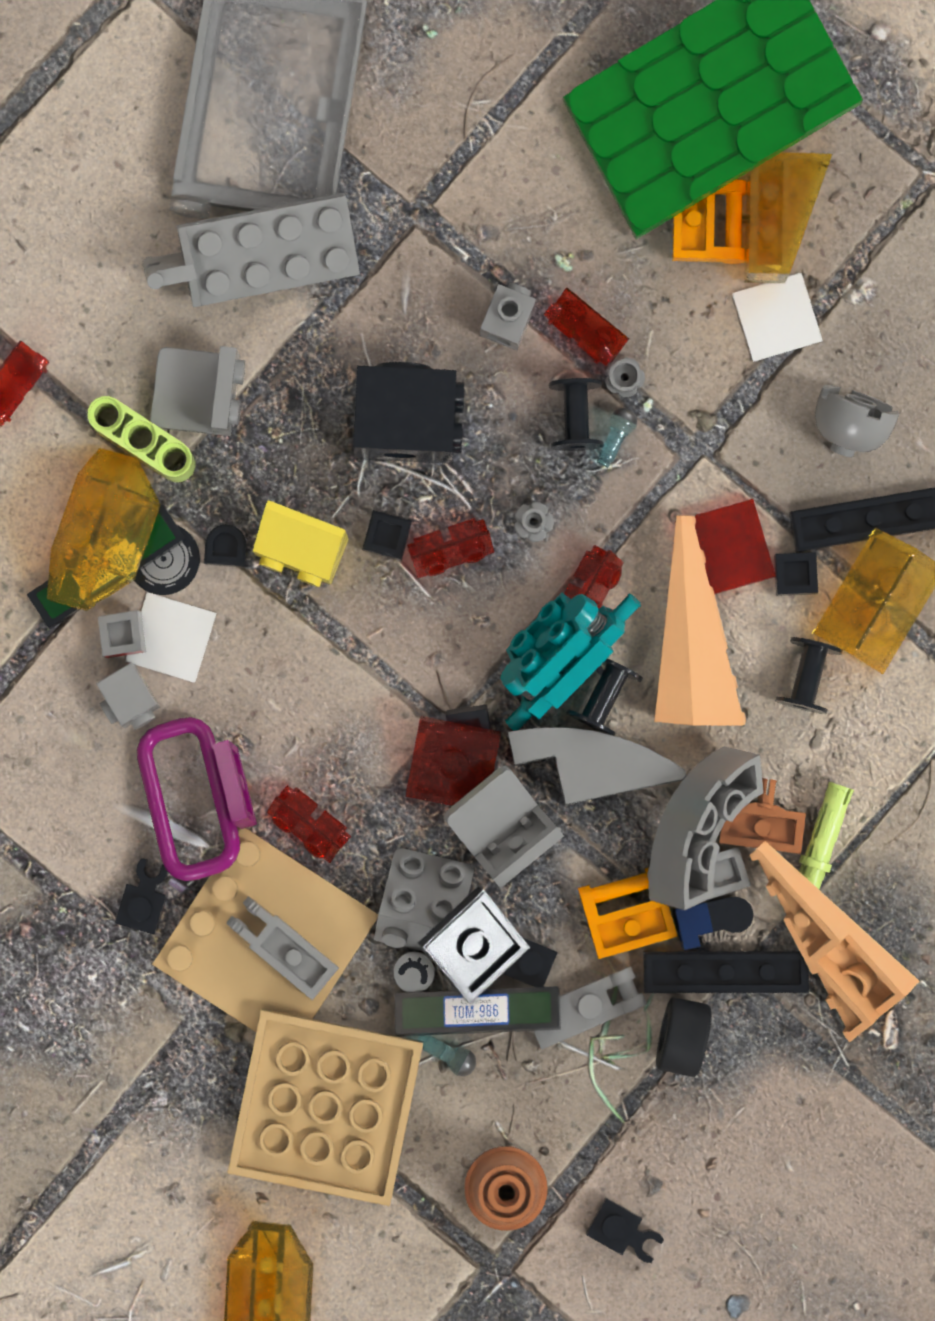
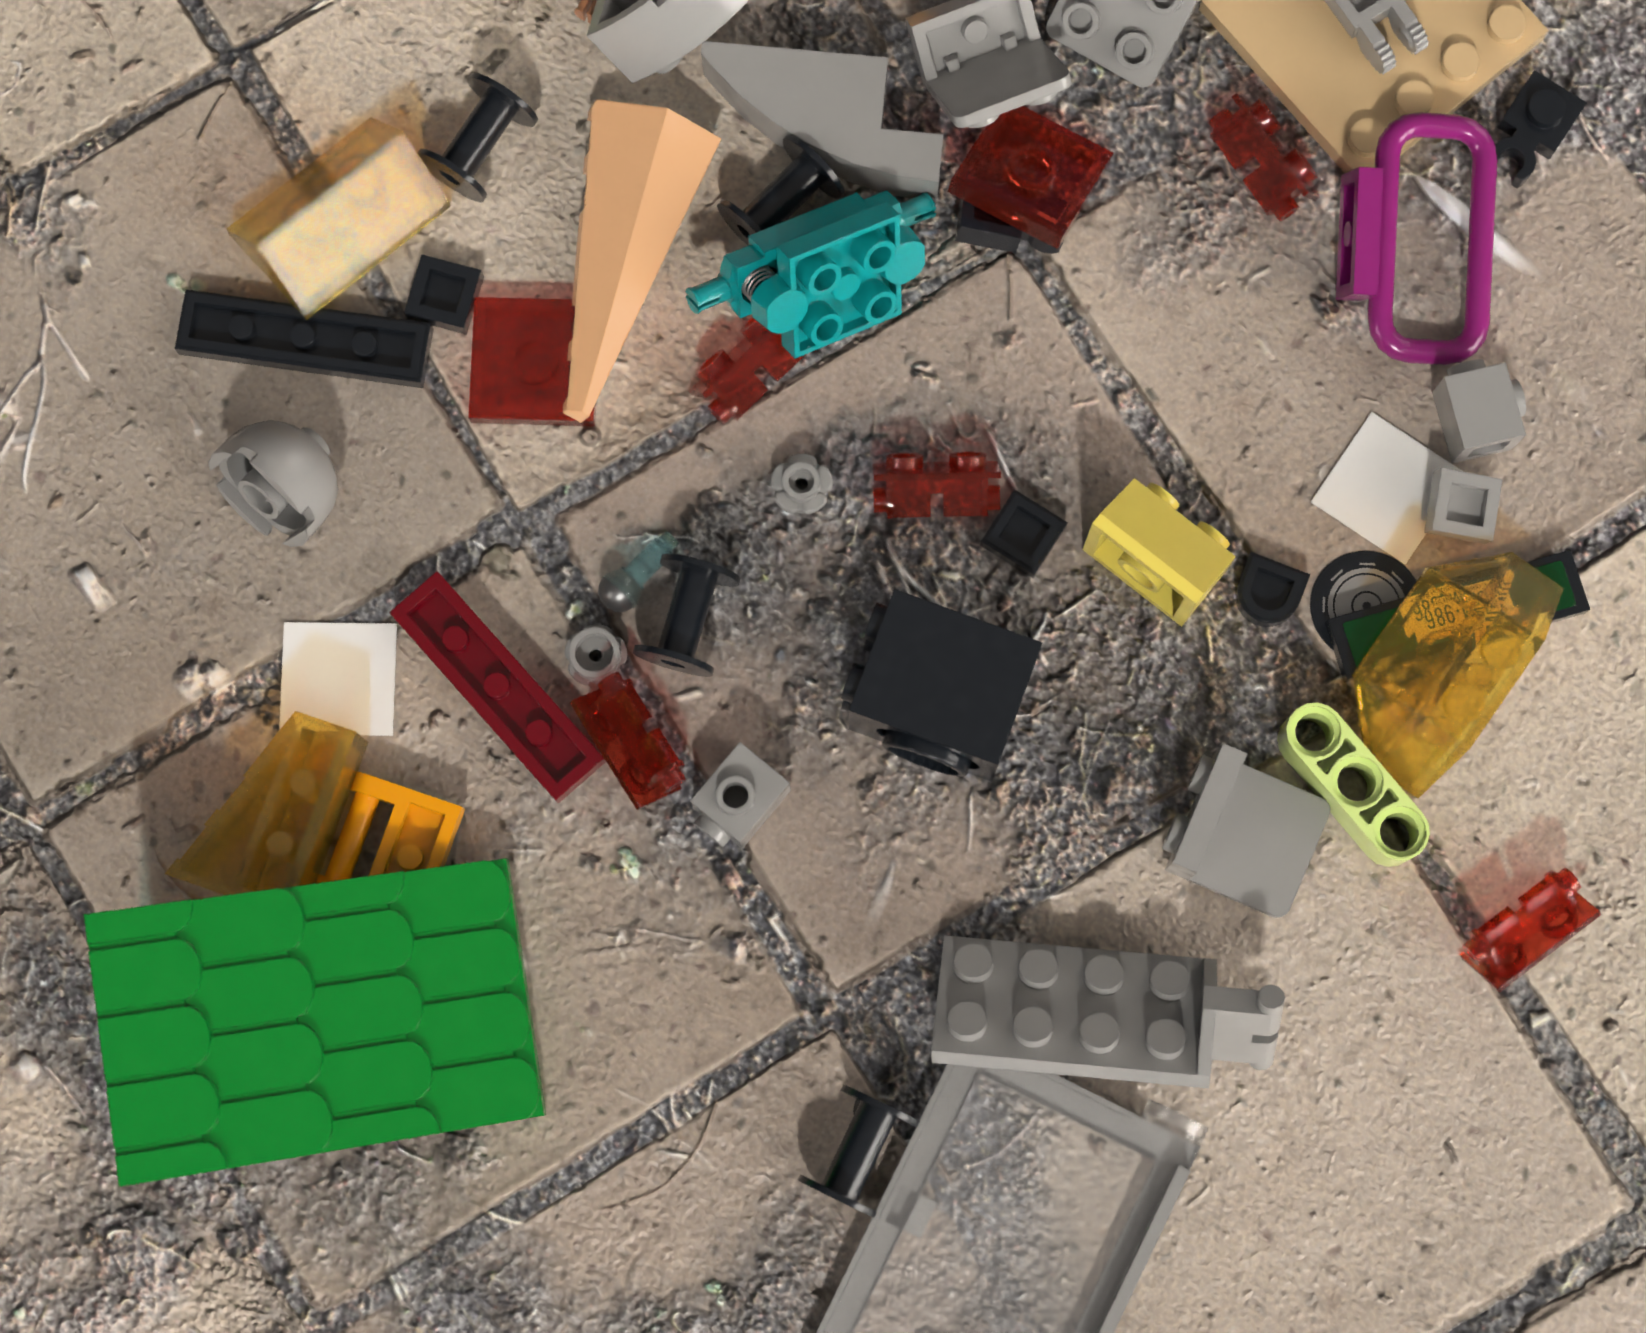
camera: 160 degrees left, 5 degrees down
none -> dark red plate [389,571,606,804]
none -> black piece [798,1084,920,1218]

